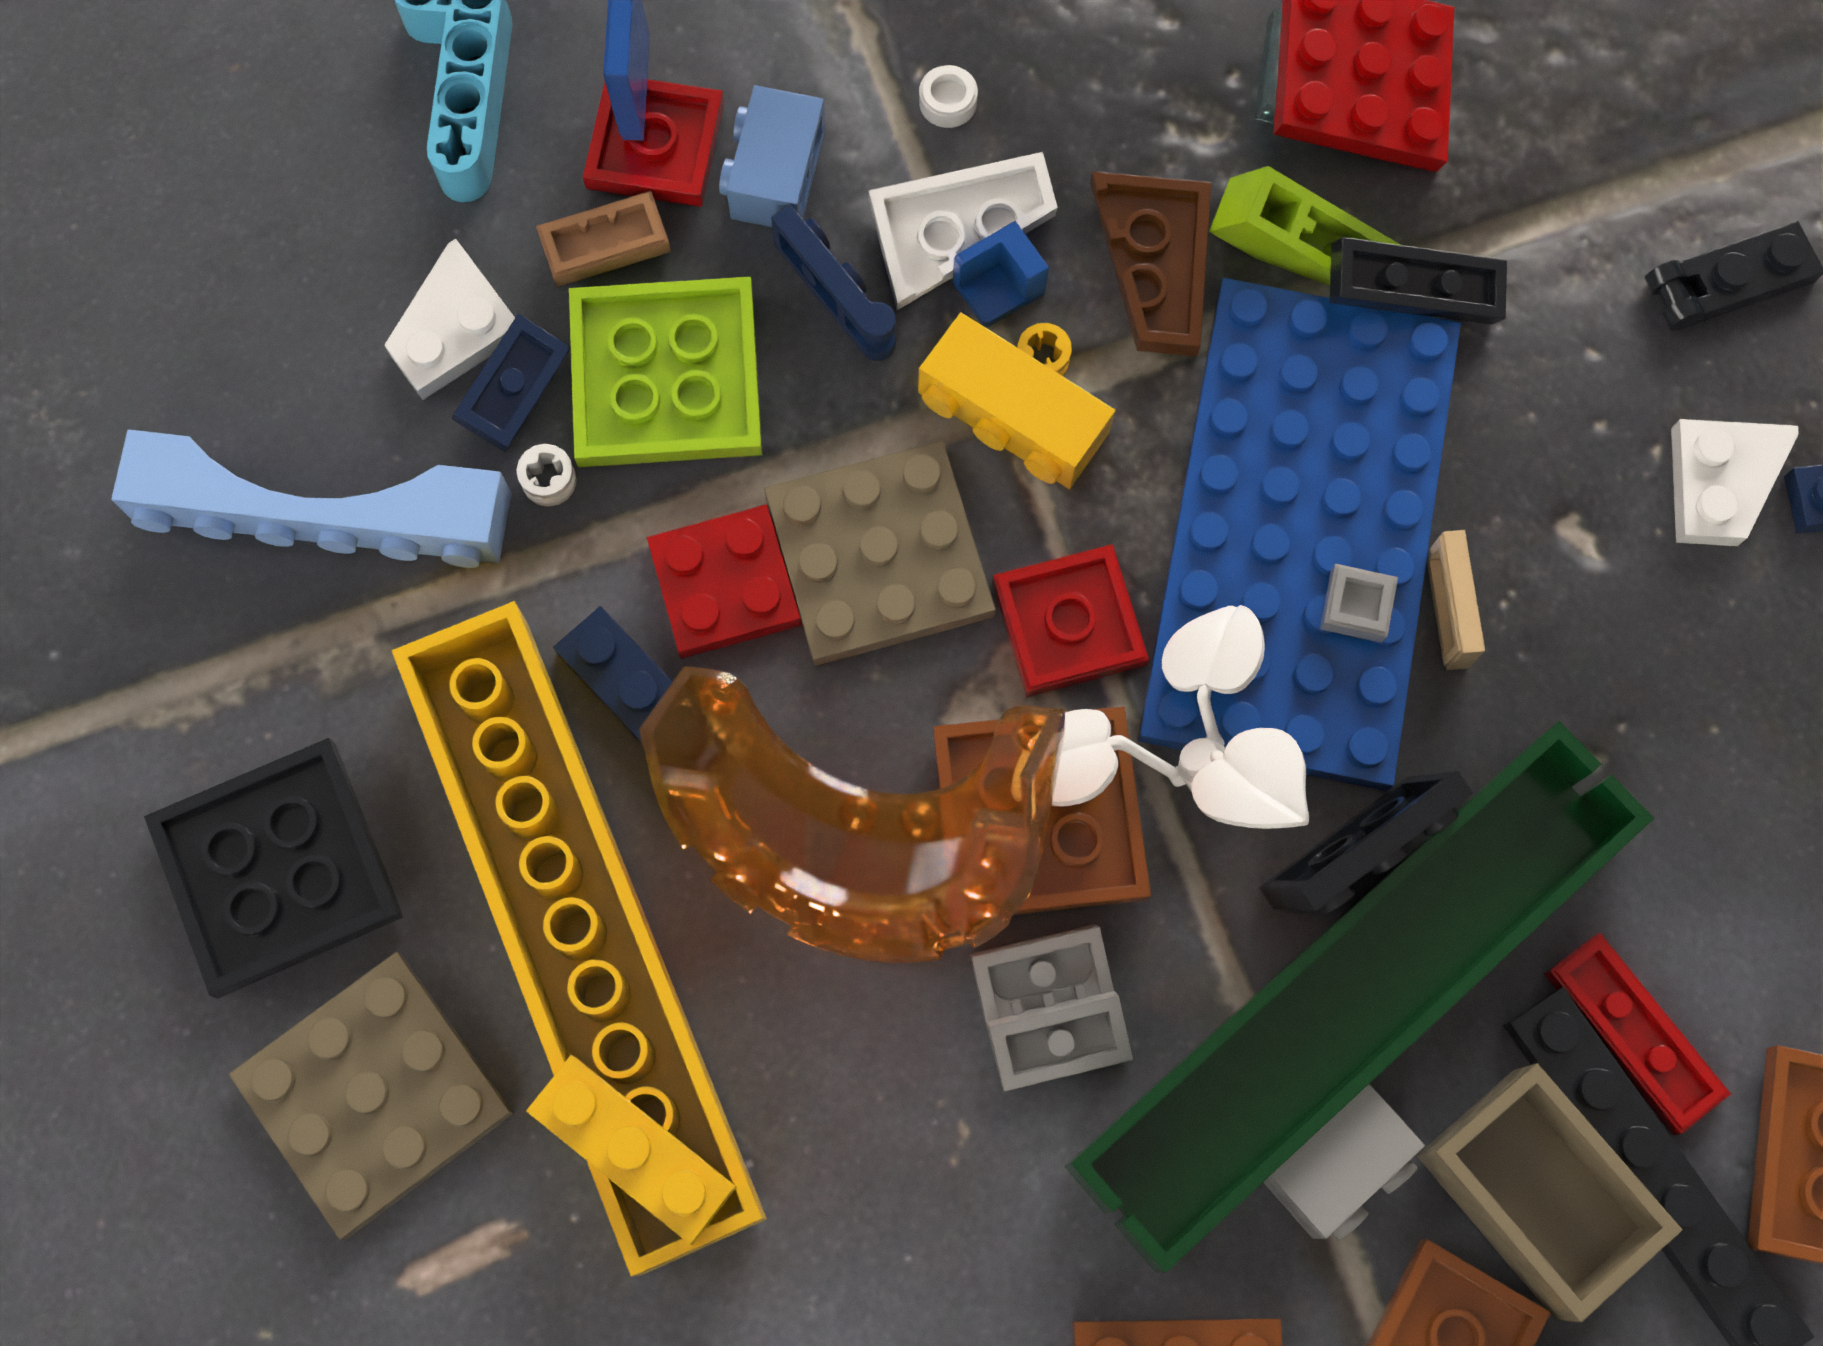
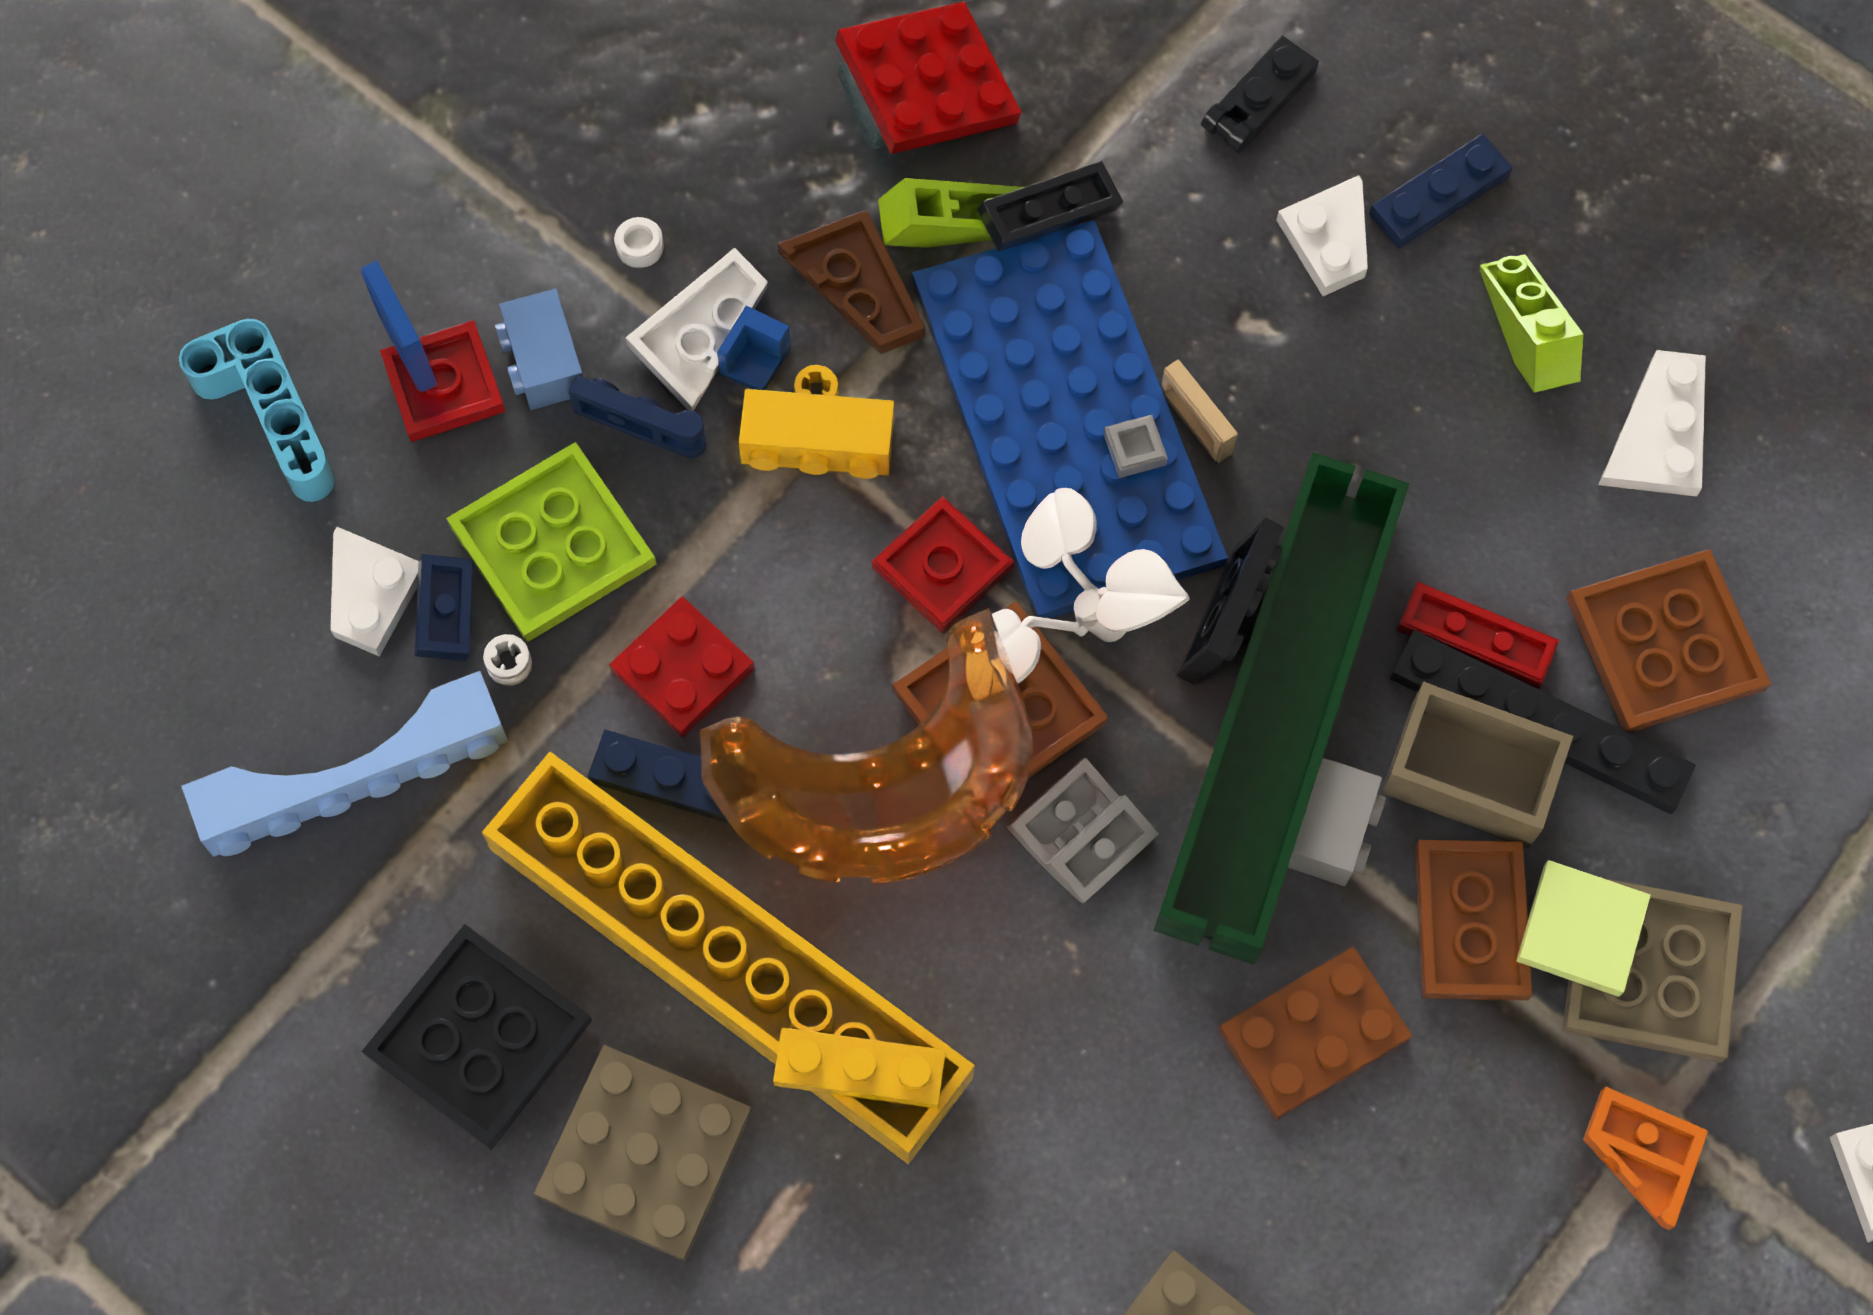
camera: 30 degrees left, 5 degrees down
medium nougat plate [536,191,671,287] -> none
dark tan plate [764,440,996,667] -> none

